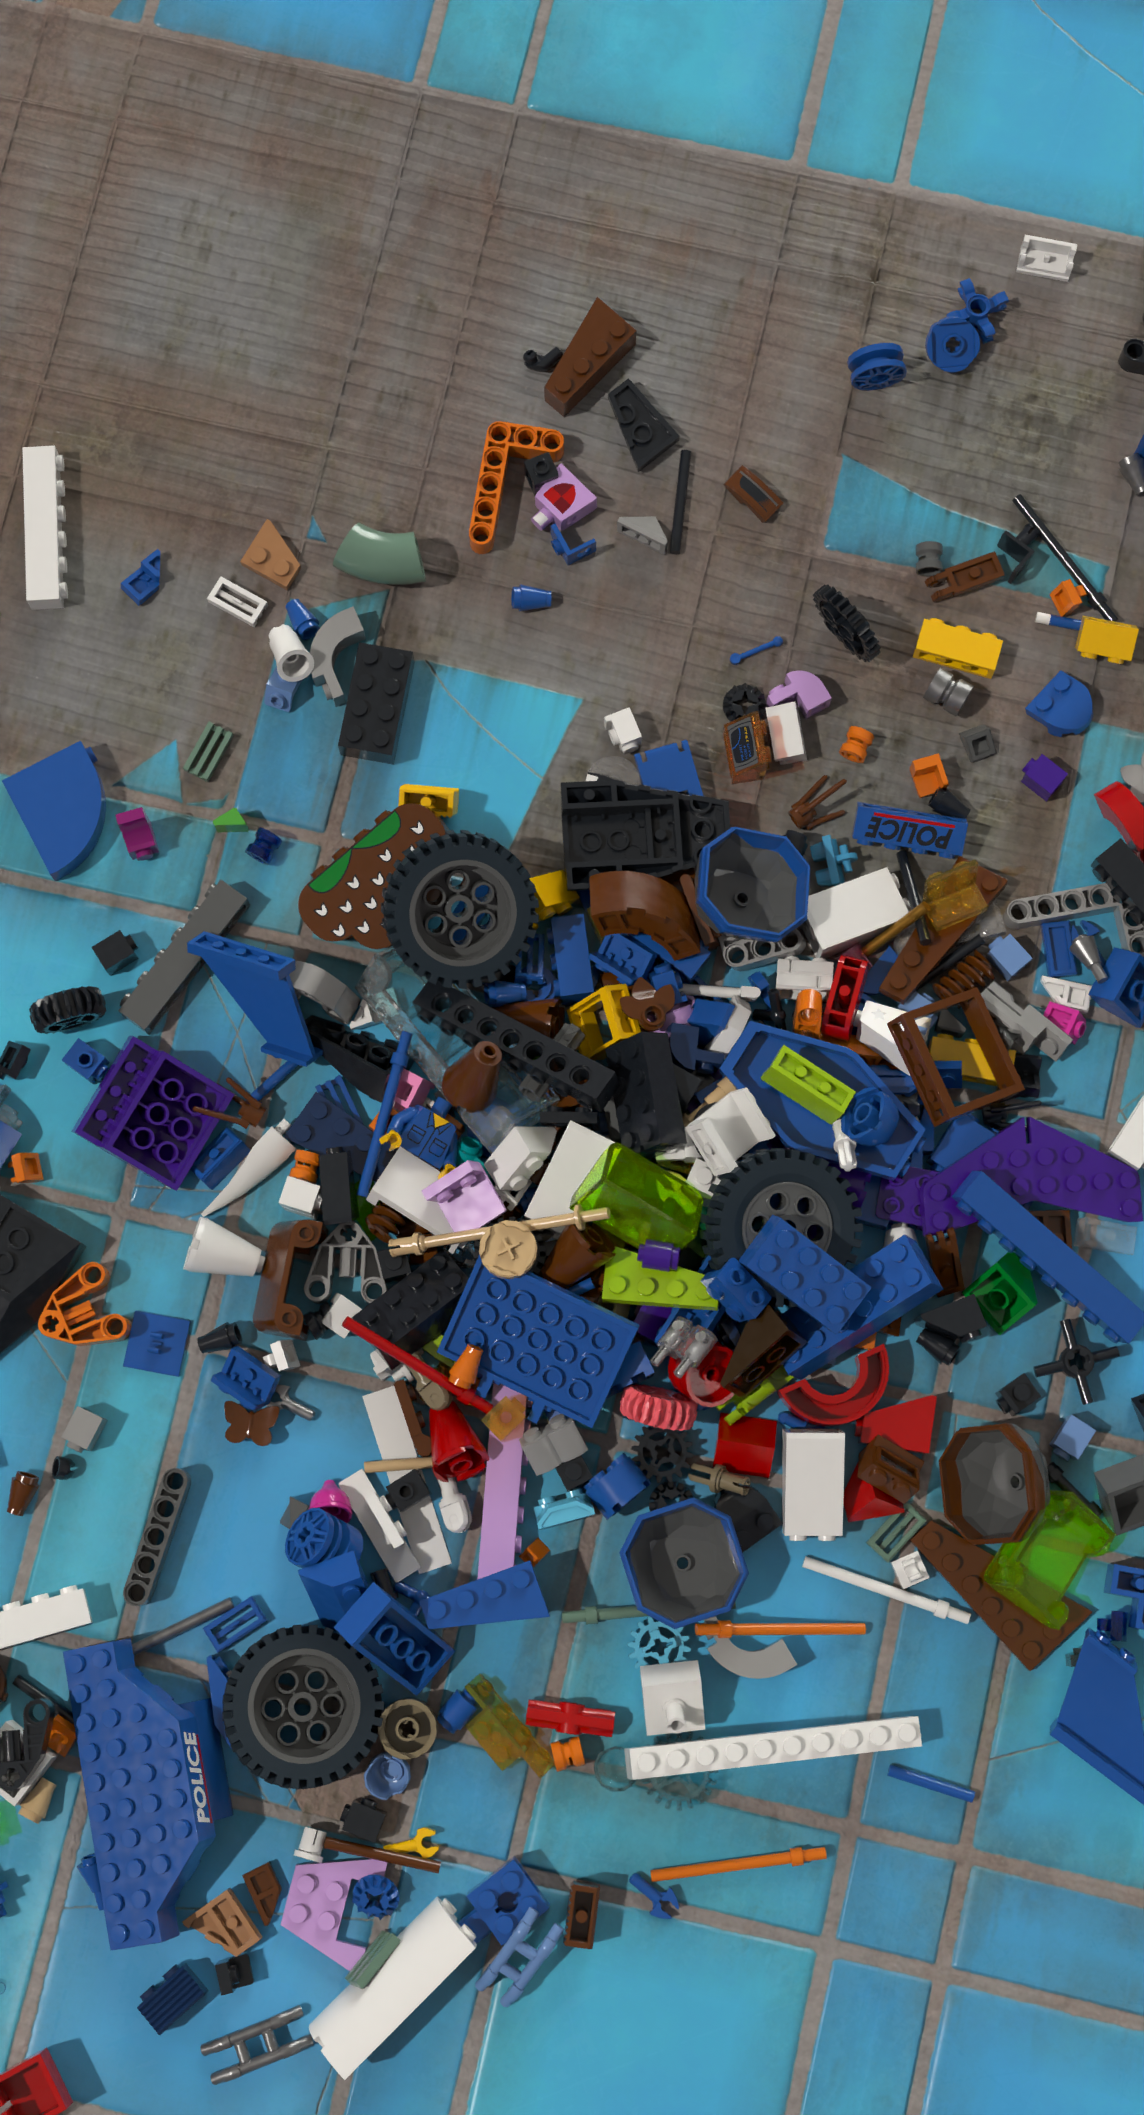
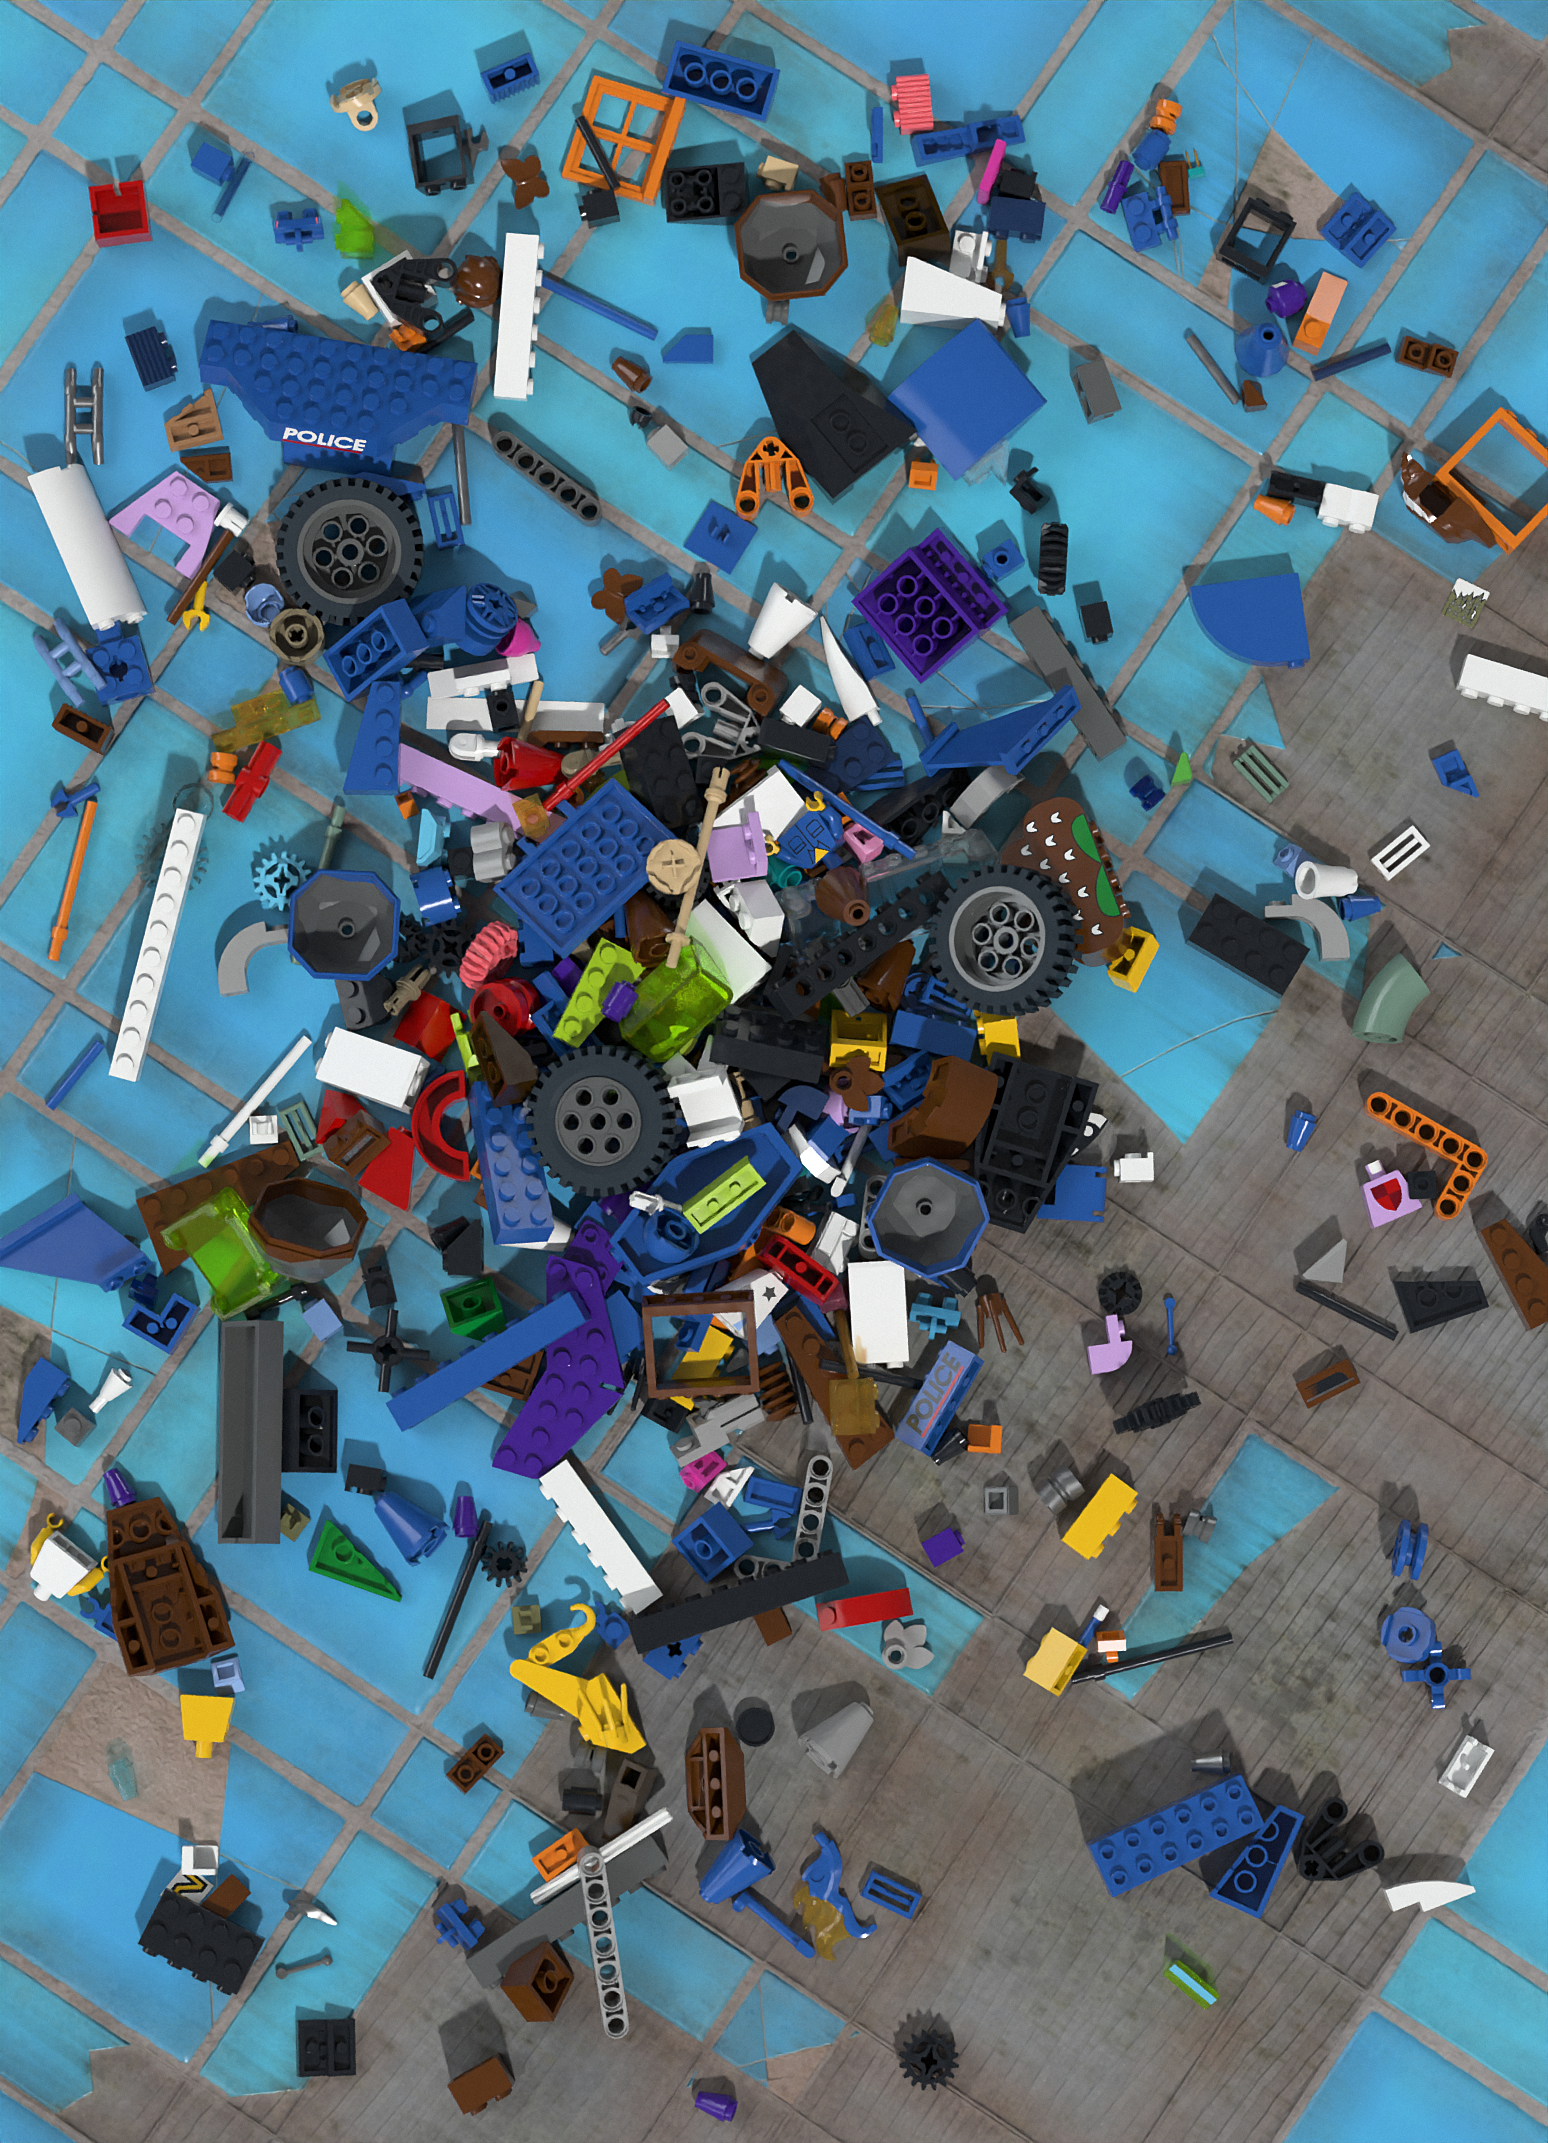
camera: 110 degrees right, 5 degrees up
magenta arch [115,807,159,861] -> none
reddish brown plant [193,1077,267,1129] -> none
black bracket [215,1954,254,1996] -> none
medium nougat wing [240,519,301,591] -> none
sand green tile [345,1930,401,1989] -> none
blue gear [352,1874,399,1920] -> none
orange cone [448,1343,483,1389] -> none
blue cone [484,980,527,1008] -> none
blue bracket [551,523,596,566] -> none
white brick [640,1660,705,1736] -> none
clear piece [650,1316,718,1378] -> none
orange bar [695,1620,866,1638] -> none
blue bracket [701,1258,771,1322] -> none
slope [723,711,771,784] -> none
blue brick [738,1214,872,1335] -> none
white hinge [766,702,808,765] -> none
orange wheel [839,726,874,763] -> none
reddish brown hinge [925,1227,965,1298] -> none
medium blue brick [986,934,1033,982] -> none
black bracket [997,523,1040,584] -> none
blue slope [1025,670,1093,737] -> none
flat silver cone [1069,934,1108,984] -> none
clear slope [1074,1217,1137,1255] -> none

